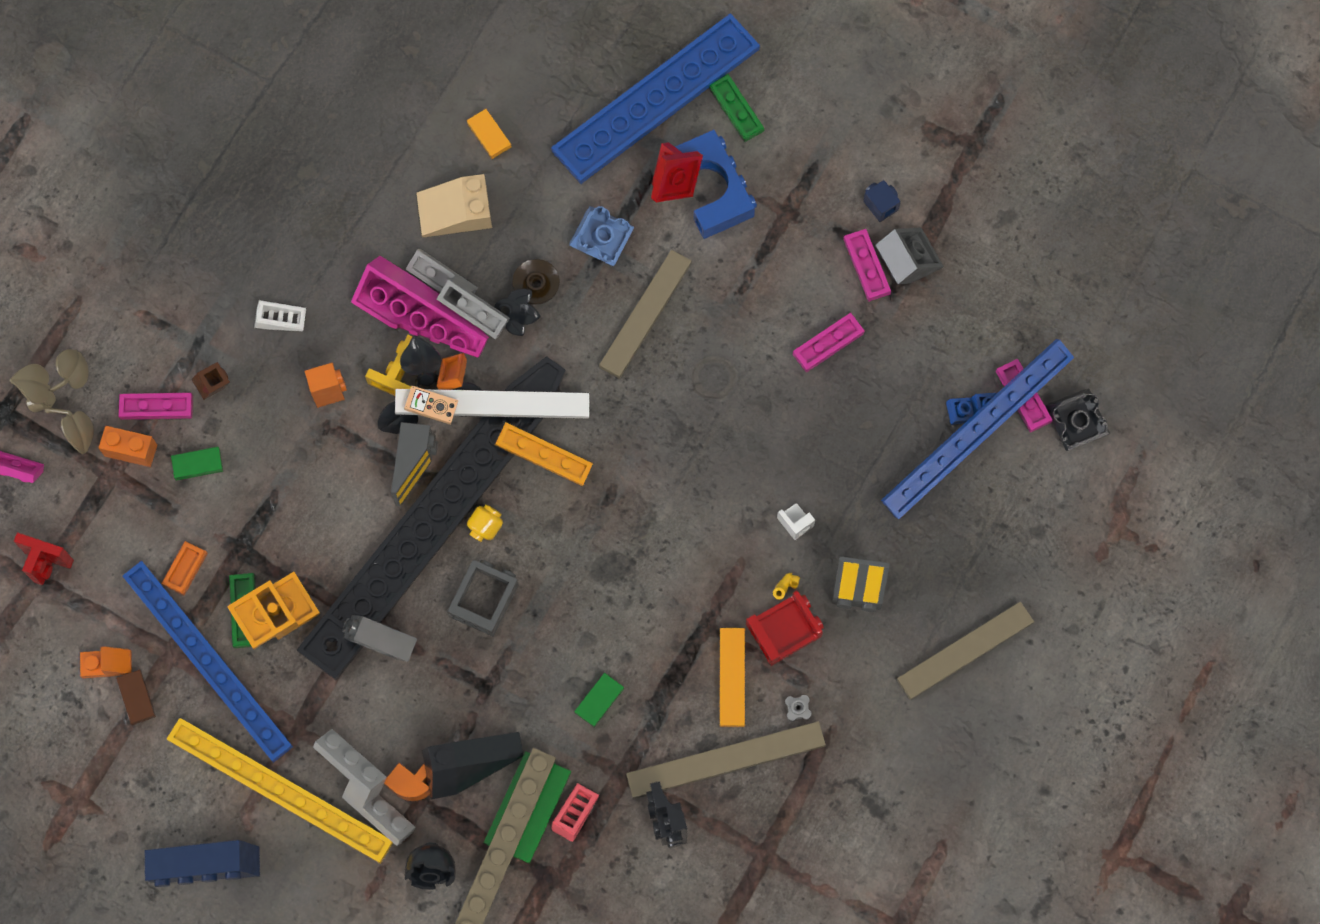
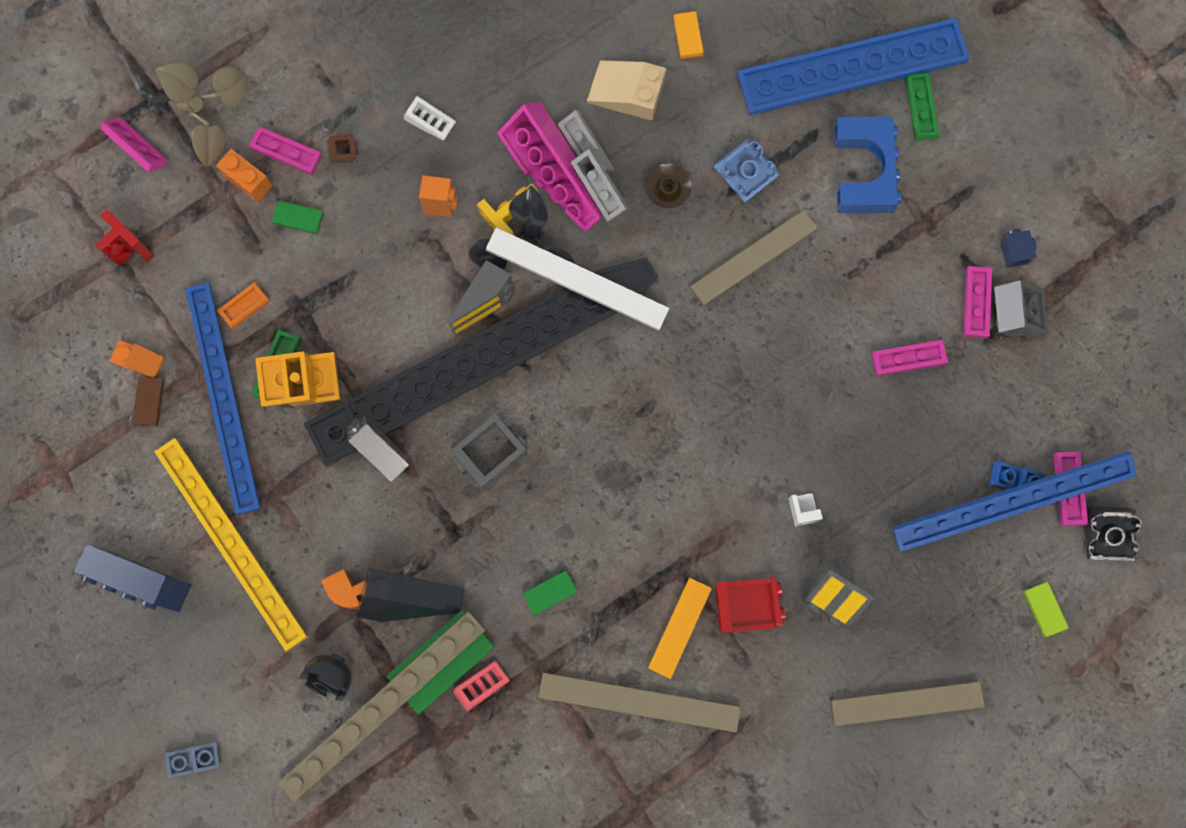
camera: 25 degrees right, 5 degrees up
light grey bracket [313,729,416,846] -> none
light nougat tile [404,386,458,425] -> none
orange tile [437,353,467,390] -> none
yellow head [467,504,503,542] -> none
black plate [494,289,541,336] -> none
light orange tile [495,422,593,486] -> none
black bracket [646,781,687,848] -> none
red bracket [651,142,703,203] -> none
yellow arm [773,573,800,599] -> none
light grey plate [785,695,811,721] -> none
none -> lime tile [1023,582,1069,638]

